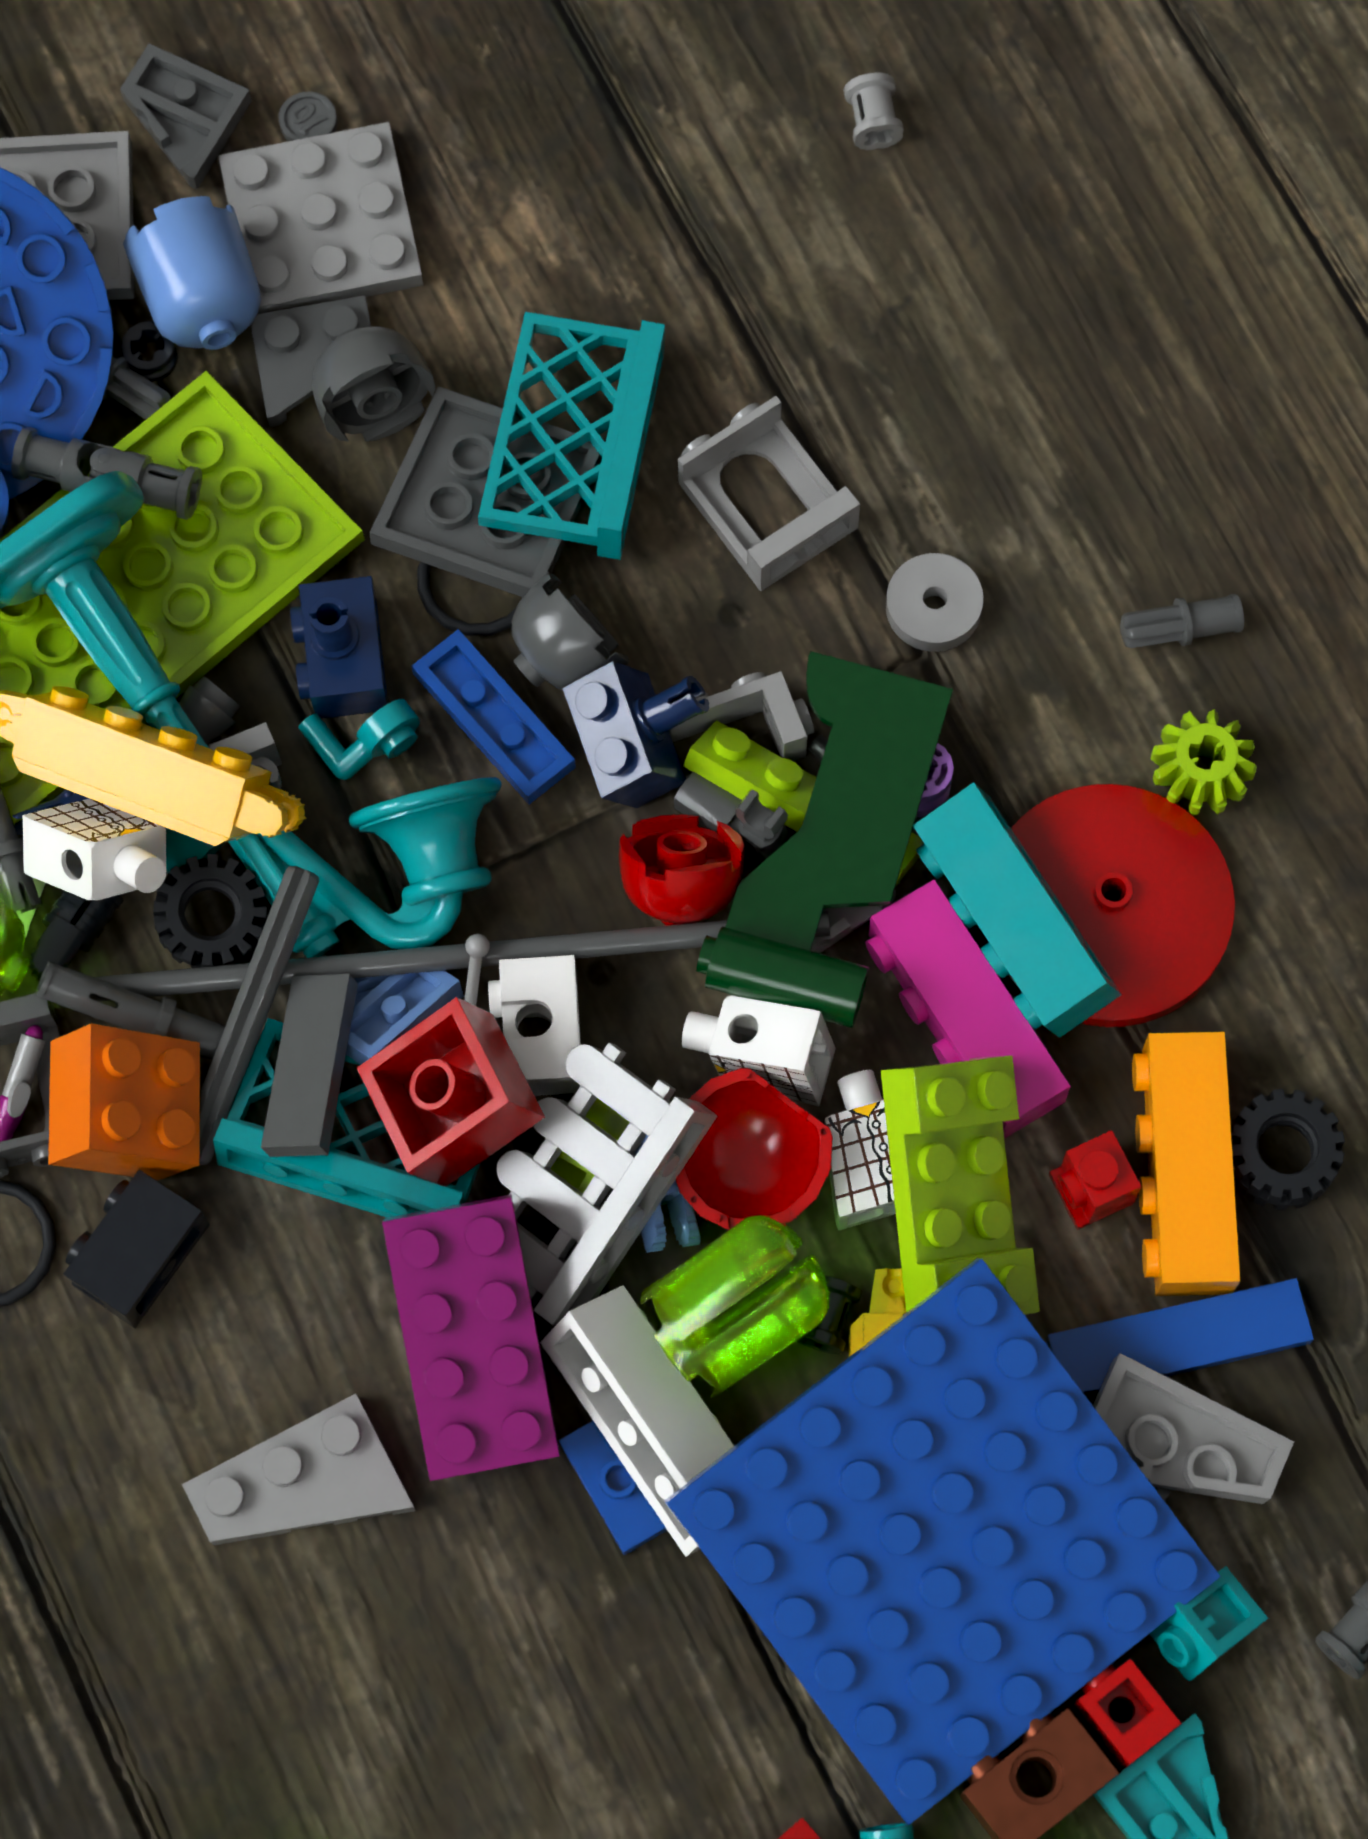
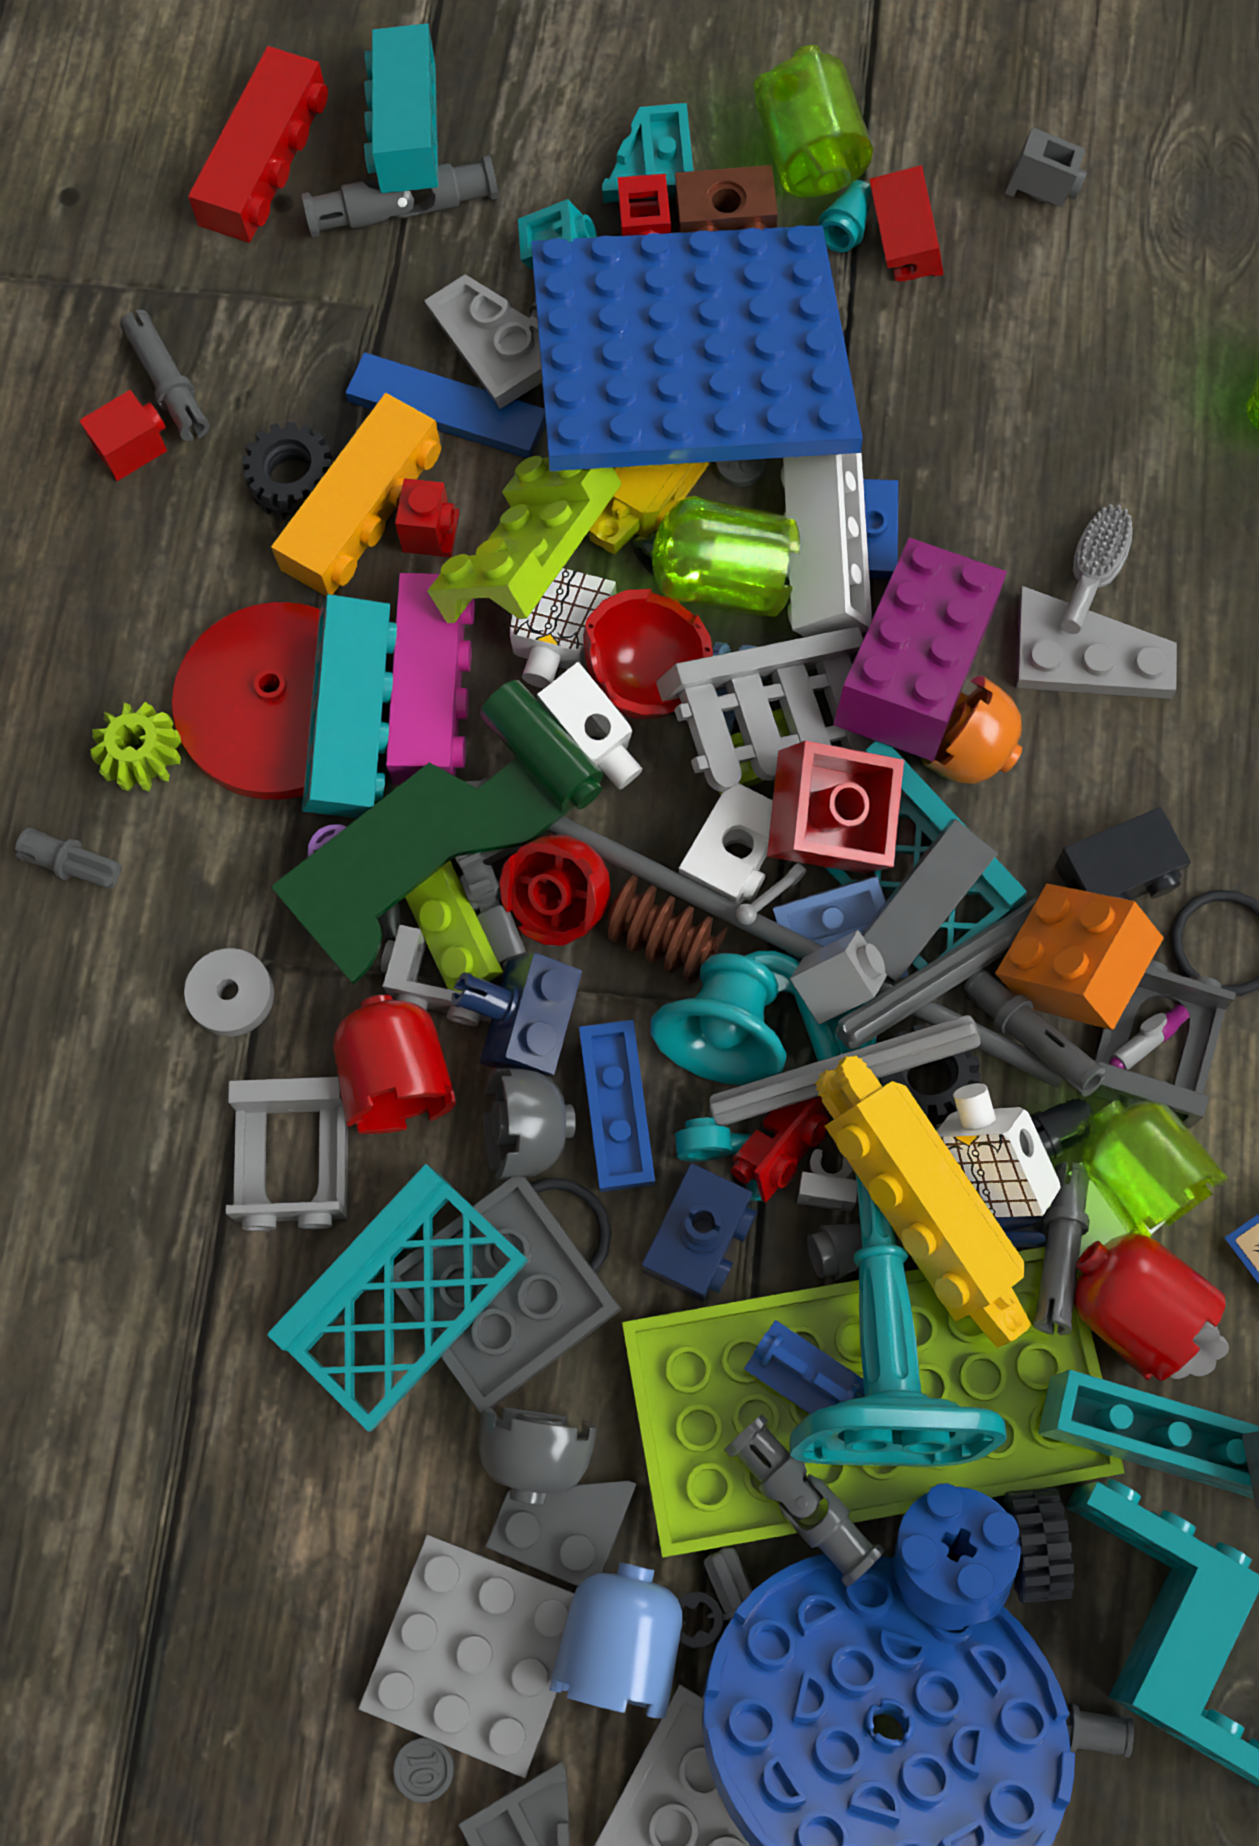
camera: 145 degrees left, 0 degrees up
none -> red cylinder [333,995,456,1134]
none -> copper piece [607,875,727,984]
none -> light grey axle [710,1015,980,1126]
none -> red hinge [731,1096,830,1203]
none -> blue hinge [744,1320,865,1414]
none -> light grey brick [790,930,887,1024]
none -> orange cylinder [921,676,1022,784]
none -> light grey piece [1060,504,1133,634]

